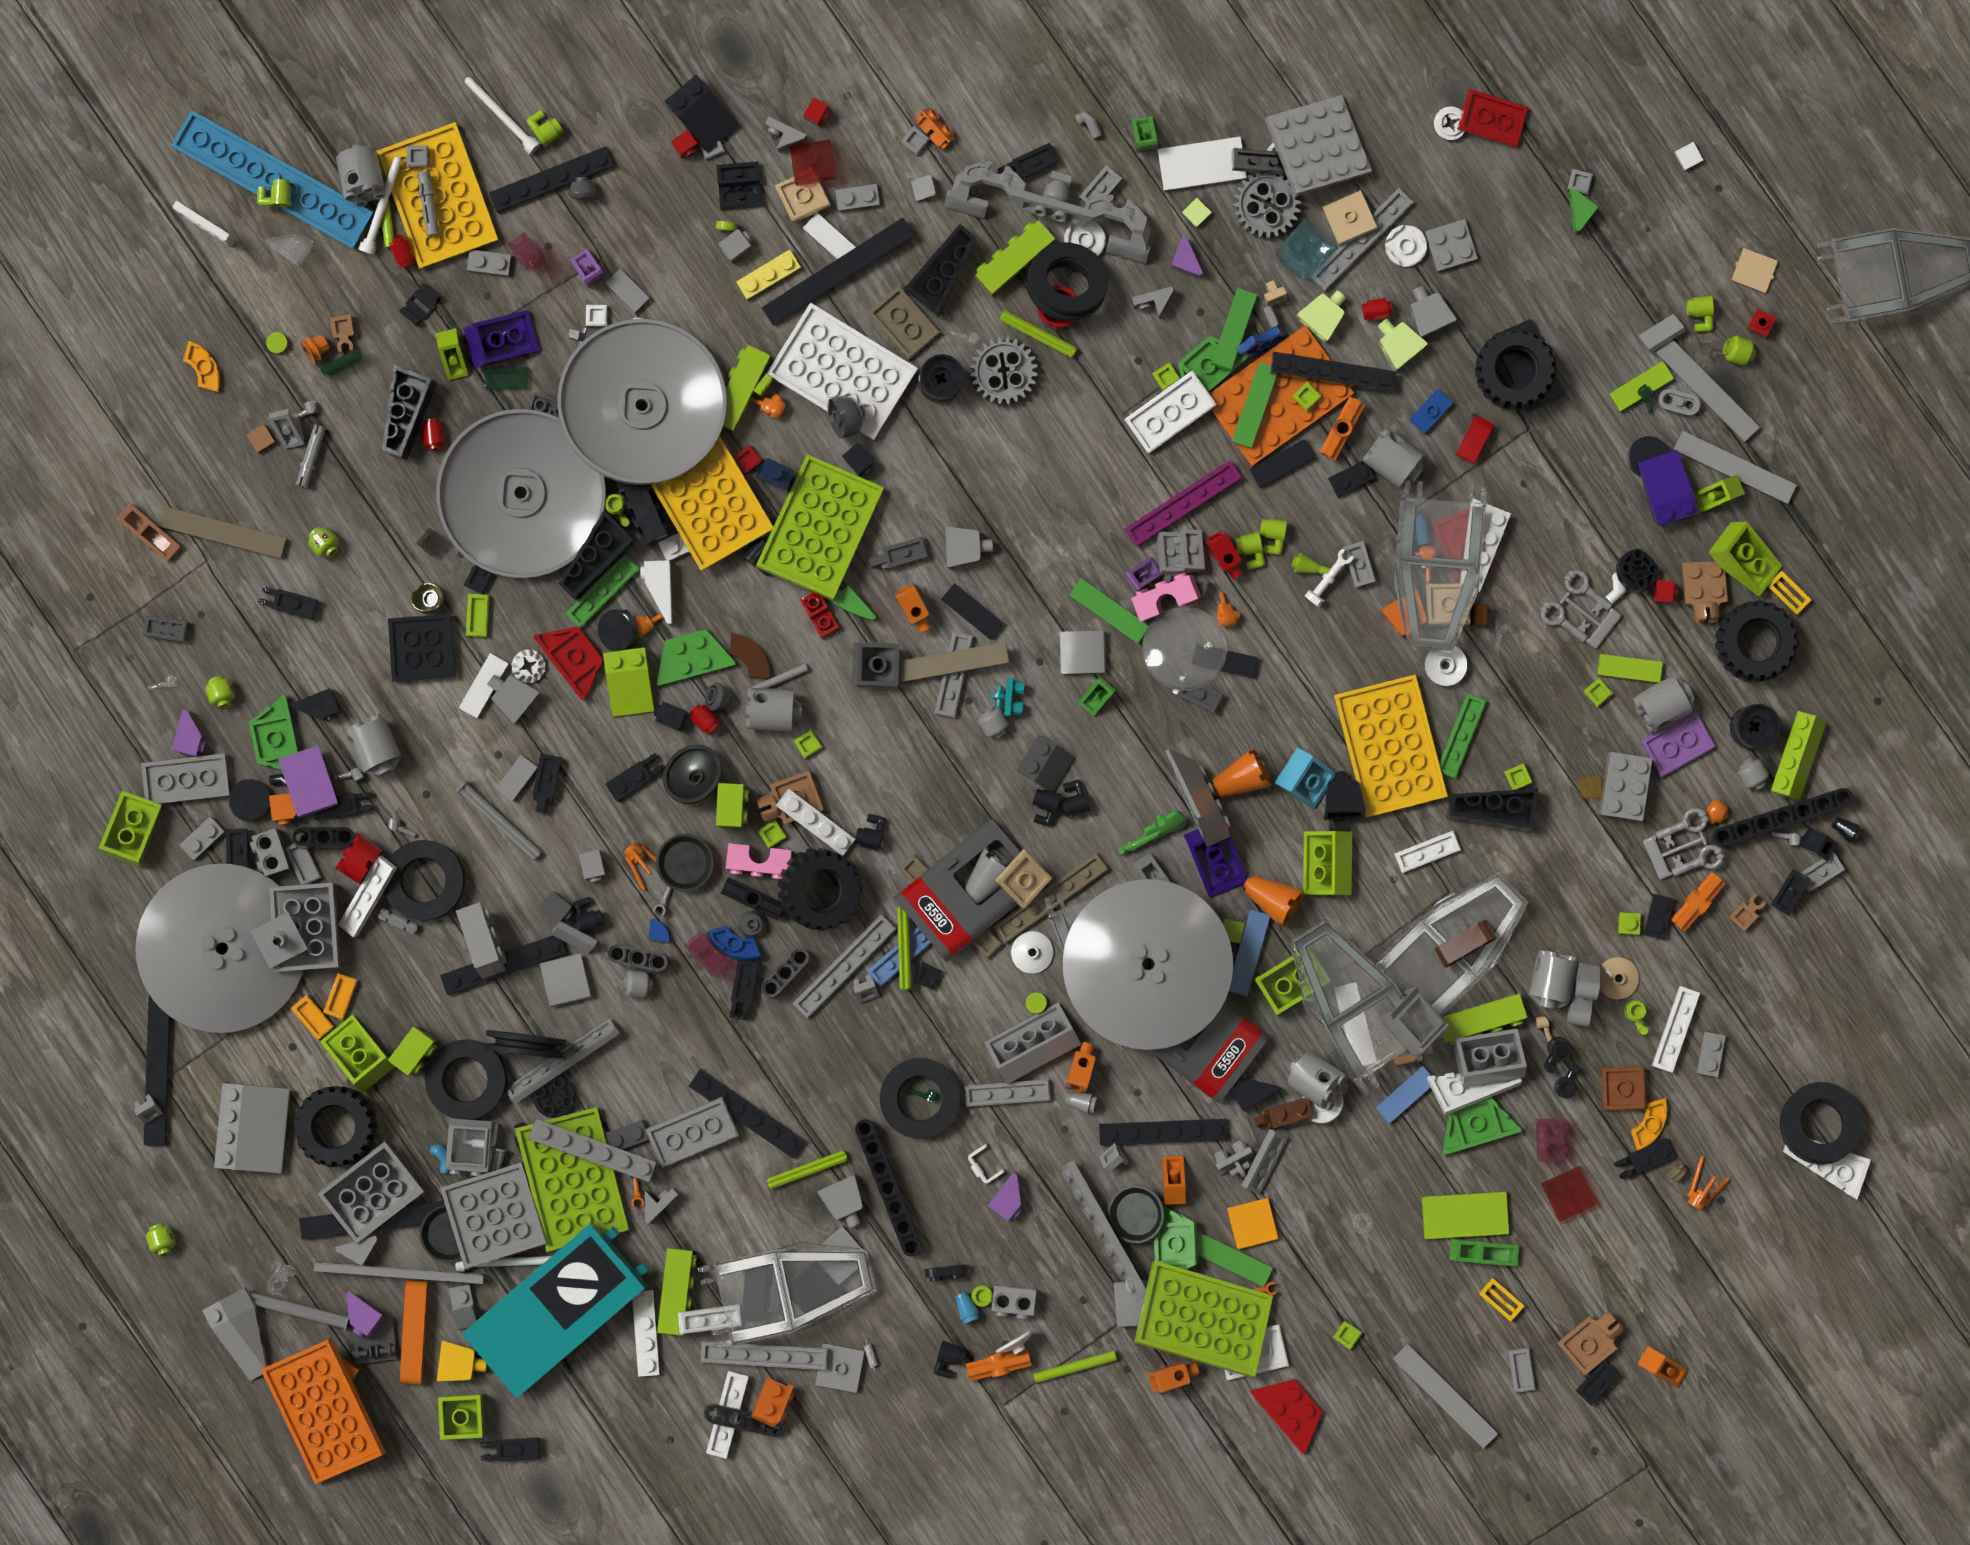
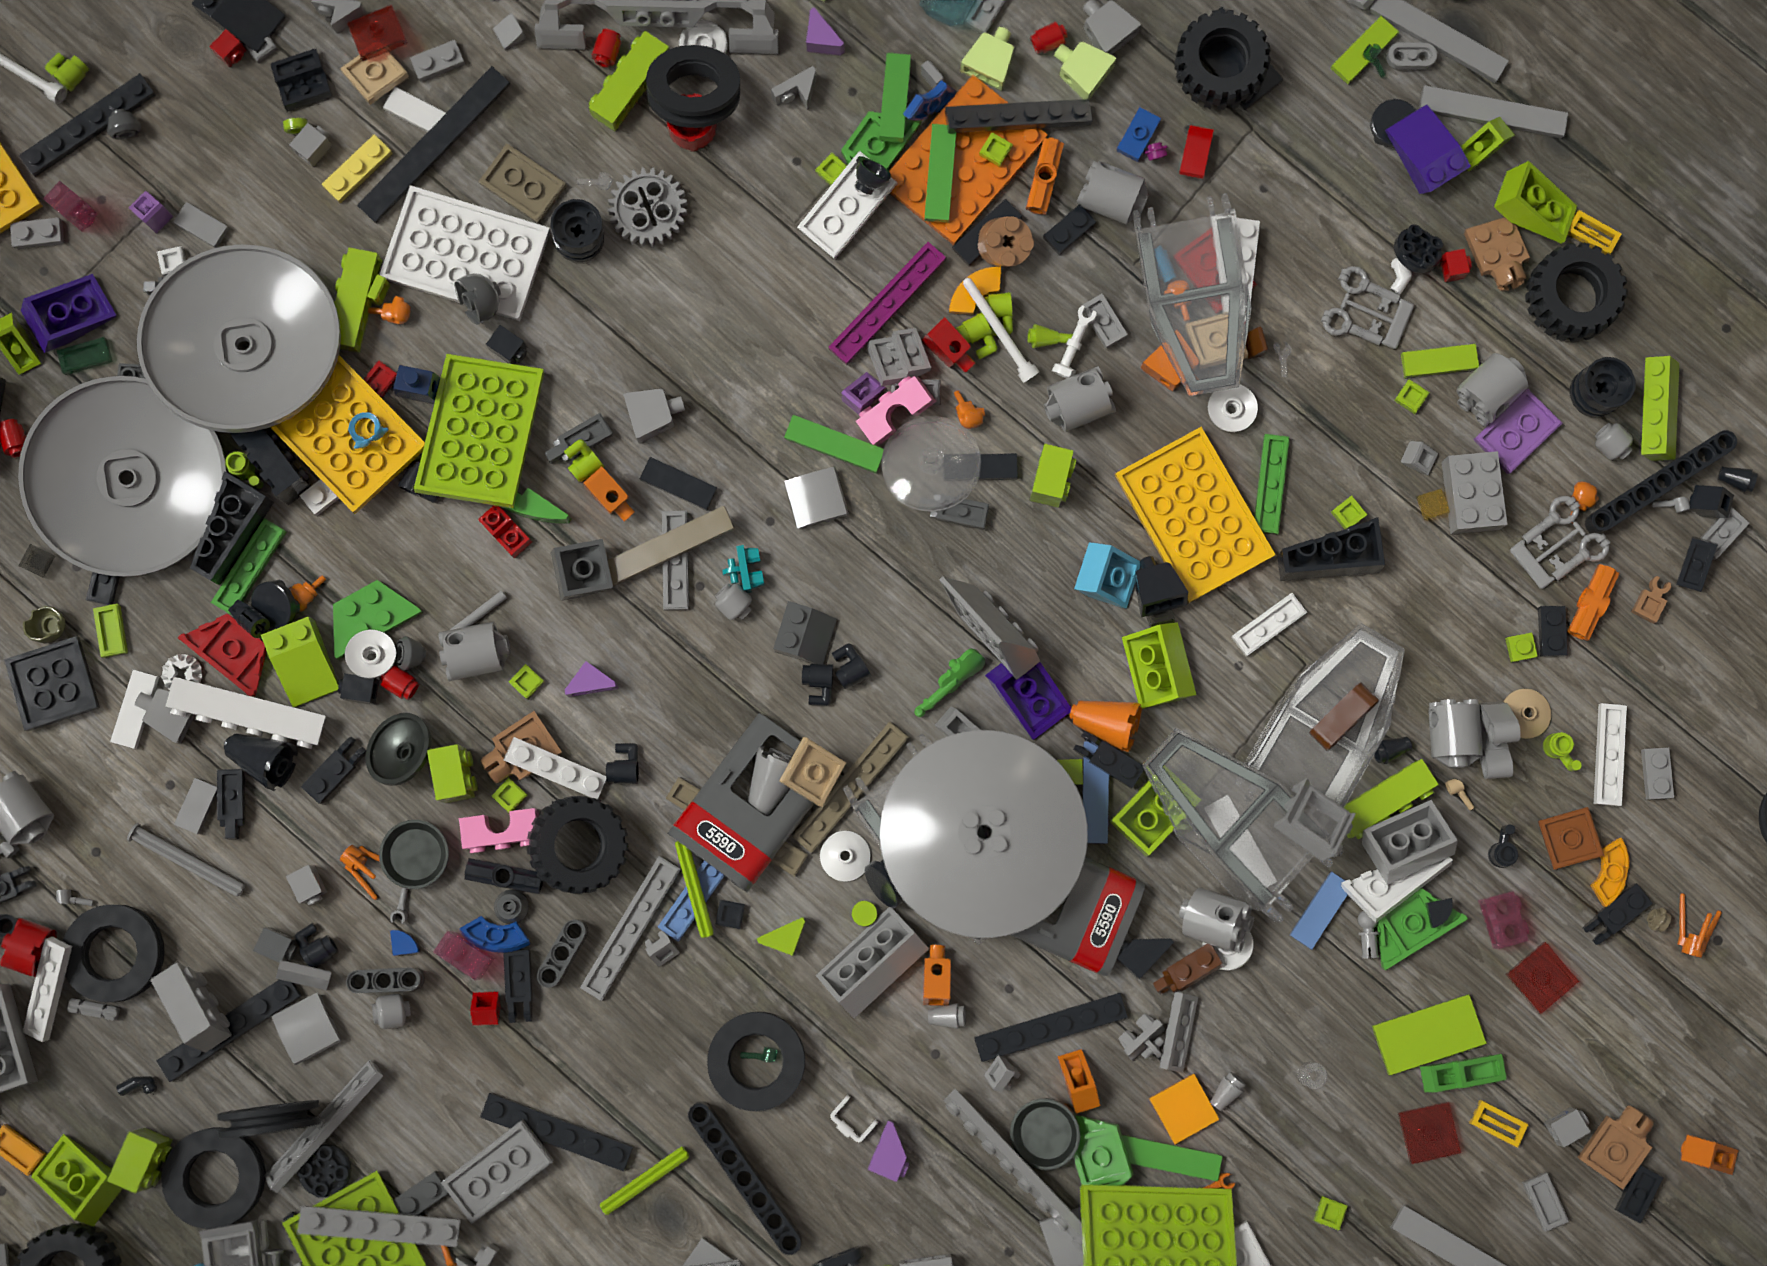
camera: 20 degrees left, 5 degrees down
light orange tile [323,973,358,1020] -> none
white slope [640,560,673,625] -> none
reddish brown tile [729,633,770,679] -> none
light grey torso [817,1174,863,1228] -> none
black wedge [903,224,976,316] -> none
light grey tile [965,1079,1050,1107] -> none
lime axle [1000,311,1077,358] -> none
bright green slope [1078,677,1115,716] -> none
orange cone [1211,748,1272,798] -> none
tan tile [1264,280,1287,307] -> none
medium nougat tile [1392,1053,1416,1066] -> none
black piece [1544,1036,1571,1073] -> none
none -> black arm [116,1076,157,1096]
none -> white brick [165,677,326,749]
none -> black cone [224,733,298,791]
none -> black hinge [228,599,270,638]
none -> white dish [345,630,396,678]
none -> dark azure piece [348,412,388,449]
none -> red plate [470,992,501,1025]
none -> lime piece [564,439,605,483]
none -> medium lavender slope [565,661,618,697]
none -> red brick [591,29,621,68]
none -> lime slope [756,917,806,956]
none -> black piece [855,156,891,195]
none -> black tile [864,860,904,908]
none -> light orange tile [949,267,1001,315]
none -> white piece [963,278,1039,383]
none -> medium nougat brick [978,216,1034,267]
none -> lime brick [1030,444,1076,508]
none -> light grey cylinder [1043,366,1116,432]
none -> black hinge [1073,731,1145,789]
none -> magenta plate [1145,142,1168,161]
none -> light grey cone [1210,1072,1246,1111]
none -> light grey pin [1358,911,1379,958]
none -> black cone [1372,736,1412,764]
none -> clear red plate [1397,1102,1461,1164]
none -> light grey slope [1401,441,1438,475]
none -> black tile [1425,898,1453,928]
none -> light grey brick [1544,1108,1590,1147]

